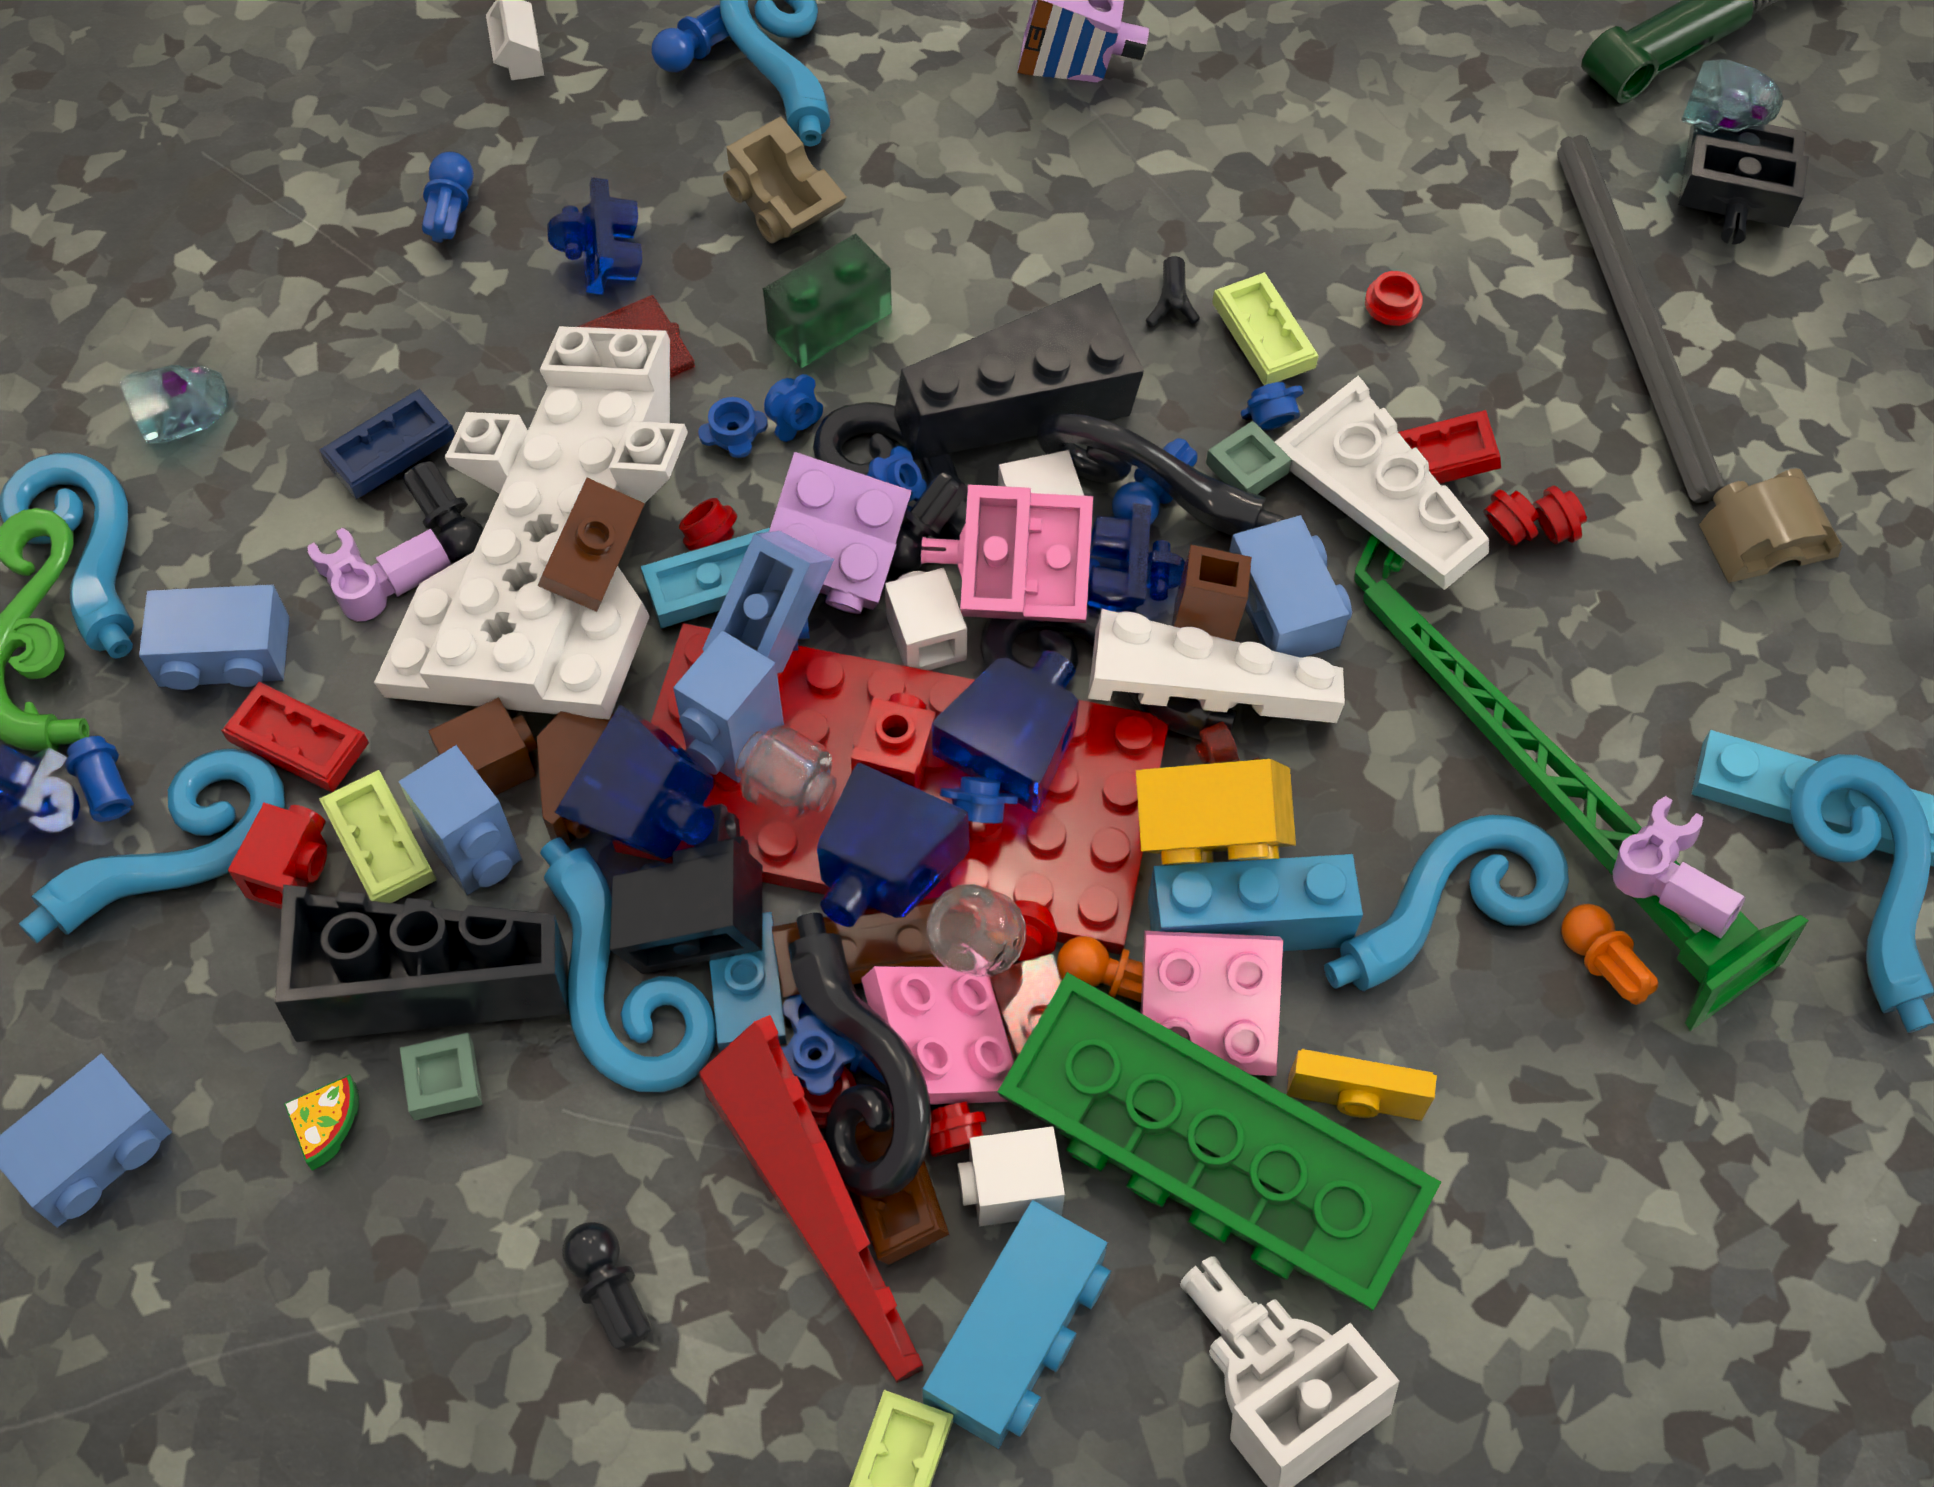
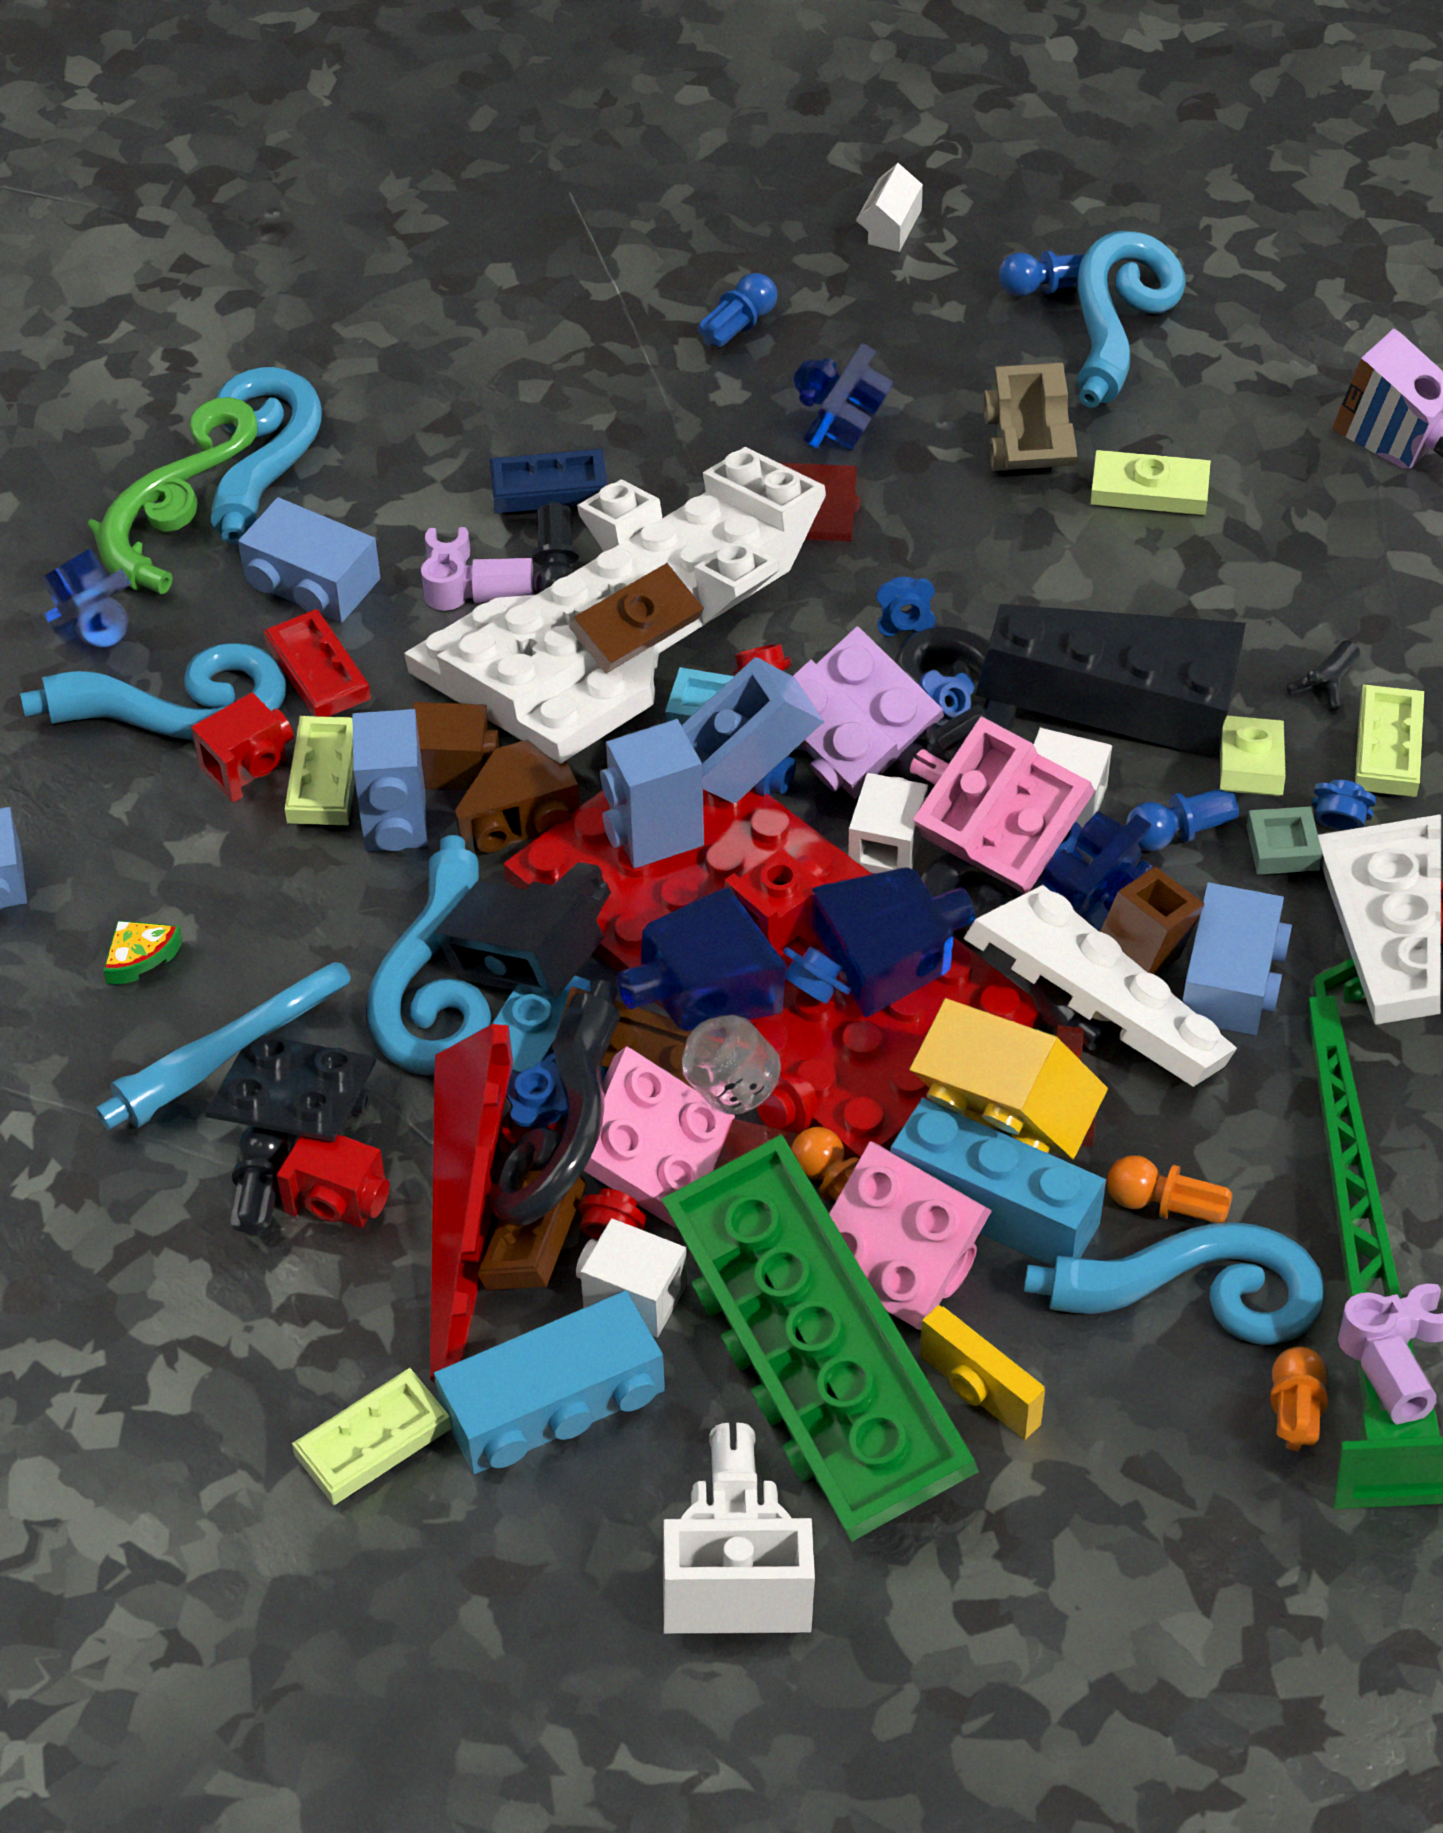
camera: 35 degrees right, 10 degrees down
blue pin [65,736,134,822] -> none
clear light blue rock [119,364,229,443] -> none
black wedge [275,885,568,1042] -> none
sand green plate [400,1033,483,1121] -> none
clear blue torso [555,705,714,859] -> none
blue plate [698,397,768,458] -> none
clear head [735,725,837,822] -> none
clear green brick [763,233,892,368] -> none
black plant [1037,413,1285,536] -> none
none -> dark azure plant [95,962,351,1130]
none -> black hinge [205,1035,376,1142]
none -> red brick [277,1135,390,1228]
none -> yellowish green plate [1090,450,1211,515]
none -> orange axle [1107,1155,1232,1223]
none -> yellowish green plate [1220,716,1286,796]

